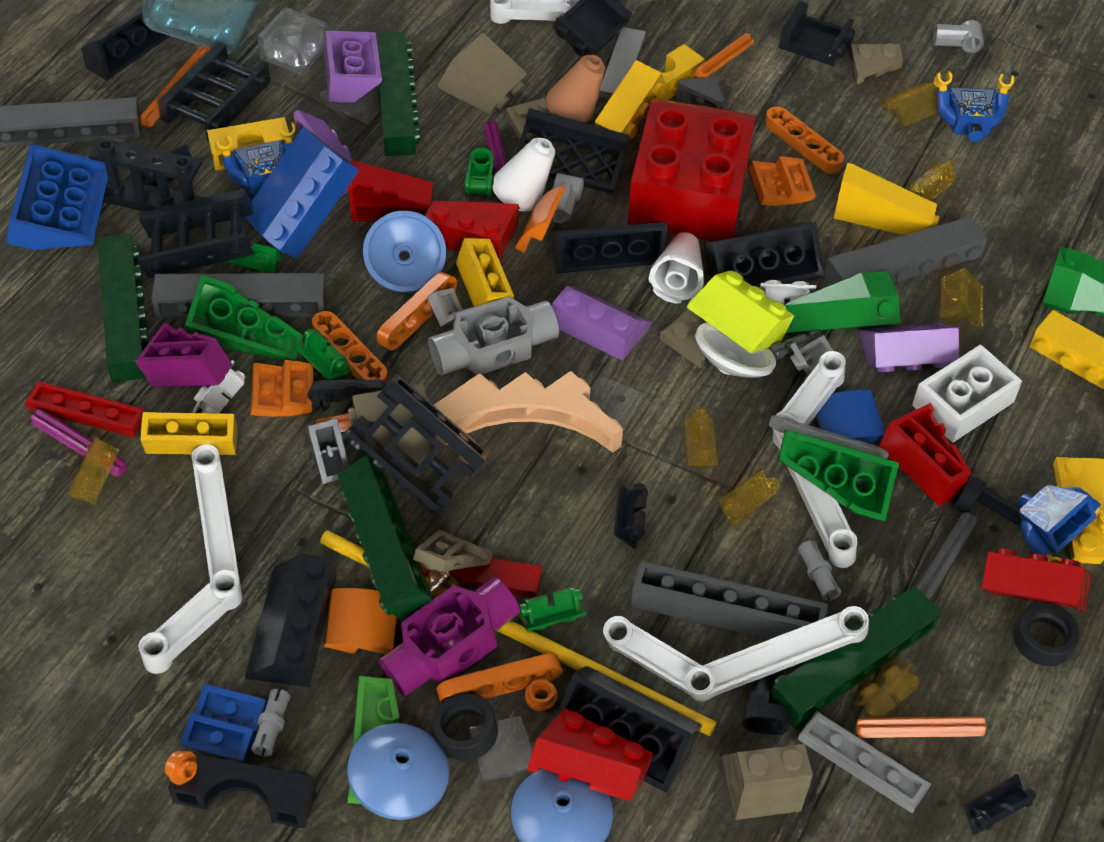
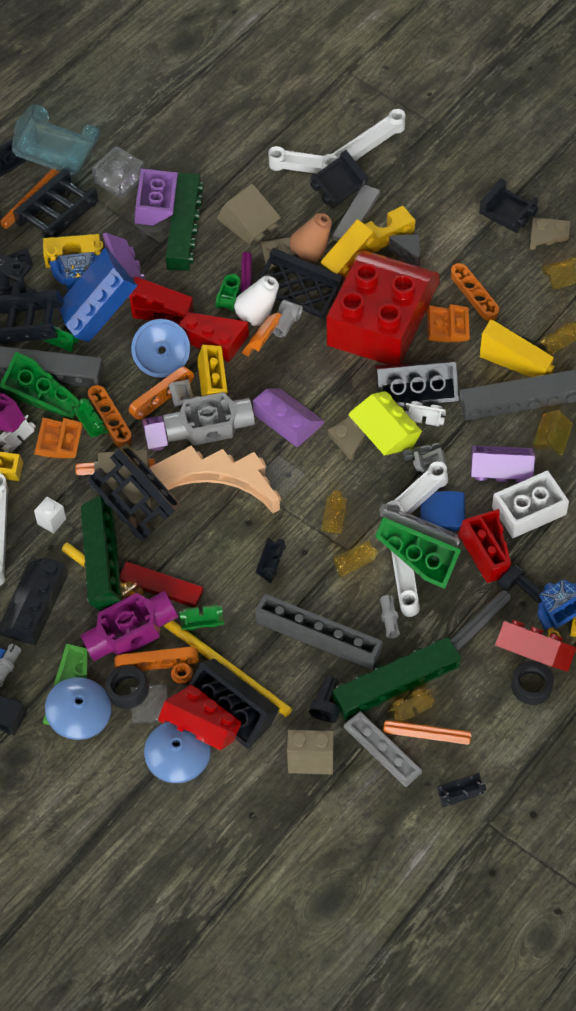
camera: 15 degrees right, 5 degrees up
black piece [307,379,386,411] -> none
dark grey slope [307,418,349,484] -> none
orange slope [324,588,396,655] -> none
dark tan wing [413,530,493,572] -> none
black slope [552,221,668,274] -> none
white piece [603,606,869,702] -> none
white cone [649,232,704,303] -> none
orange axle [694,33,754,78] -> none
white dish [695,323,776,378] -> none
green wedge [784,271,900,334] -> none
none -> white brick [34,497,66,534]
none -> slope [142,416,168,451]

